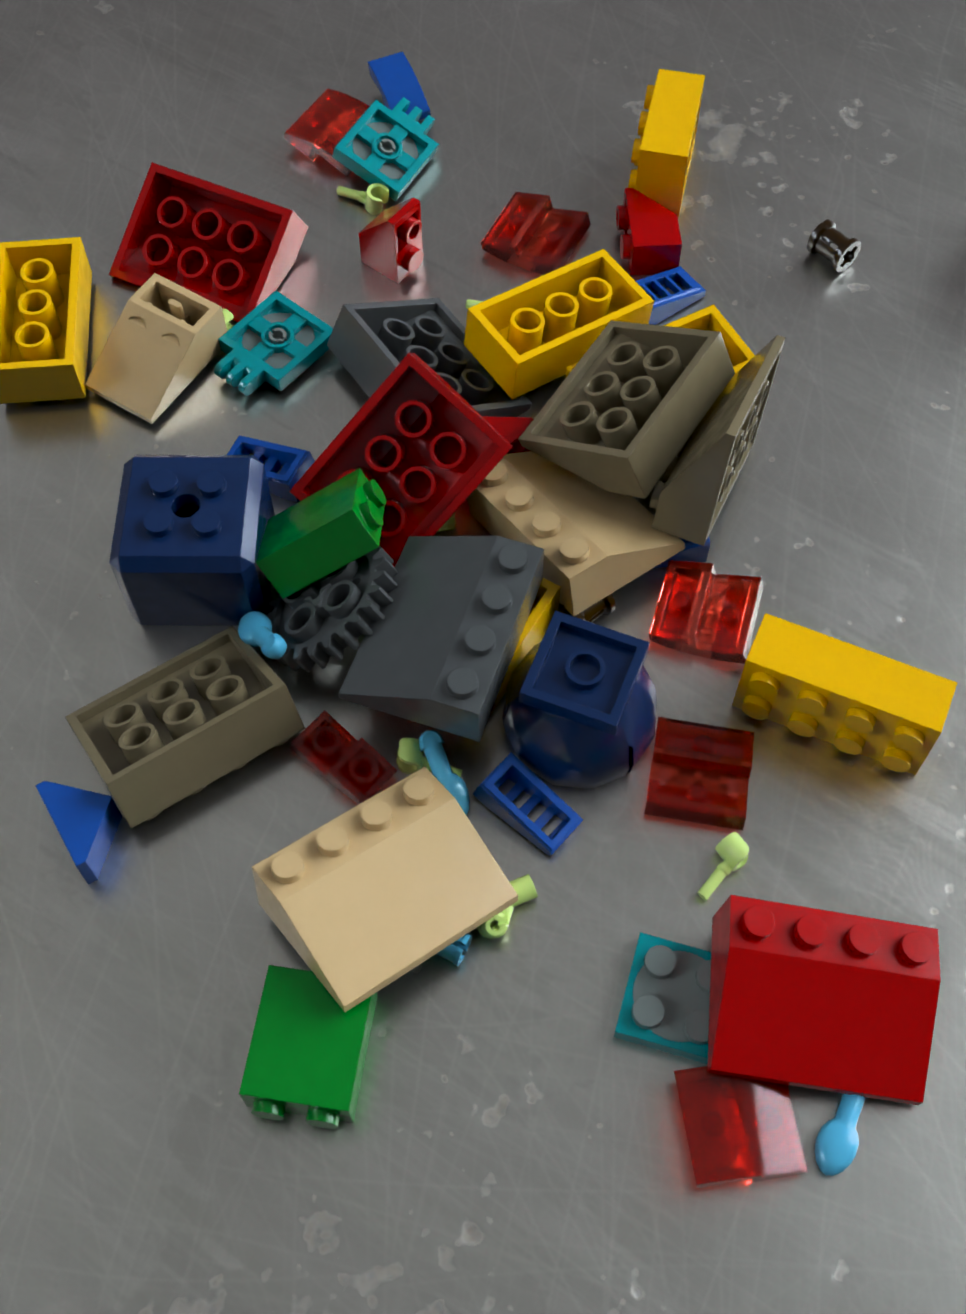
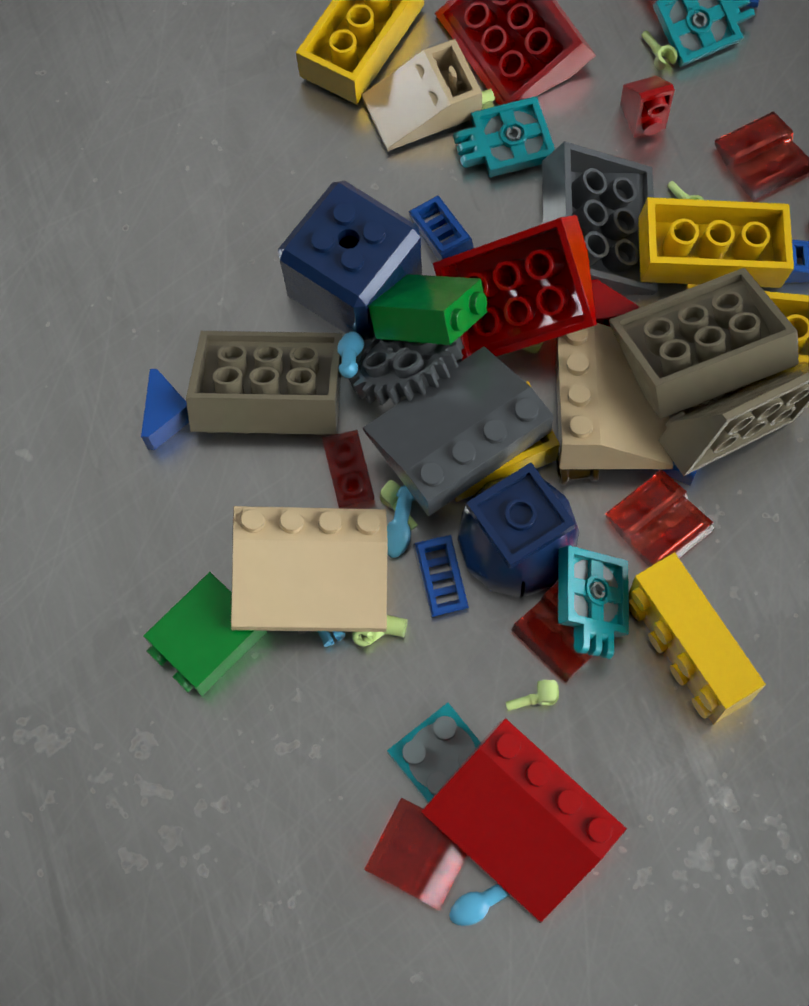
camera: 40 degrees right, 10 degrees up
none -> teal piece [558,545,629,659]

